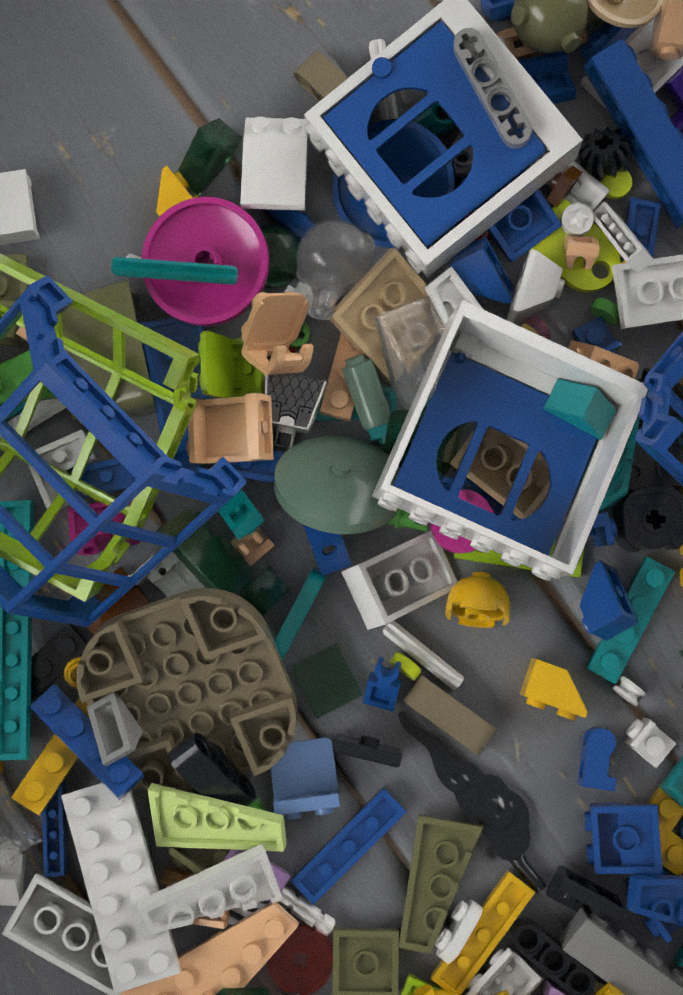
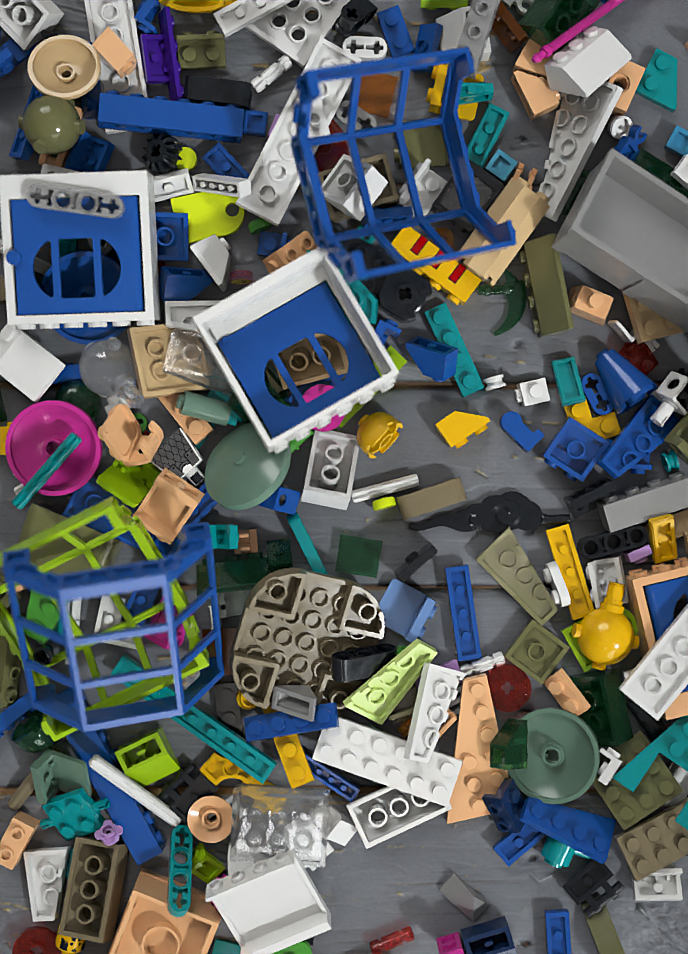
camera: 50 degrees left, 5 degrees up
blue plate [362,656,402,712] -> none
teal slope [542,379,616,440] -> none
reddish brown plate [547,165,583,207] -> none
white tile [560,203,594,236] -> none
light nougat tile [563,235,600,270] -> none

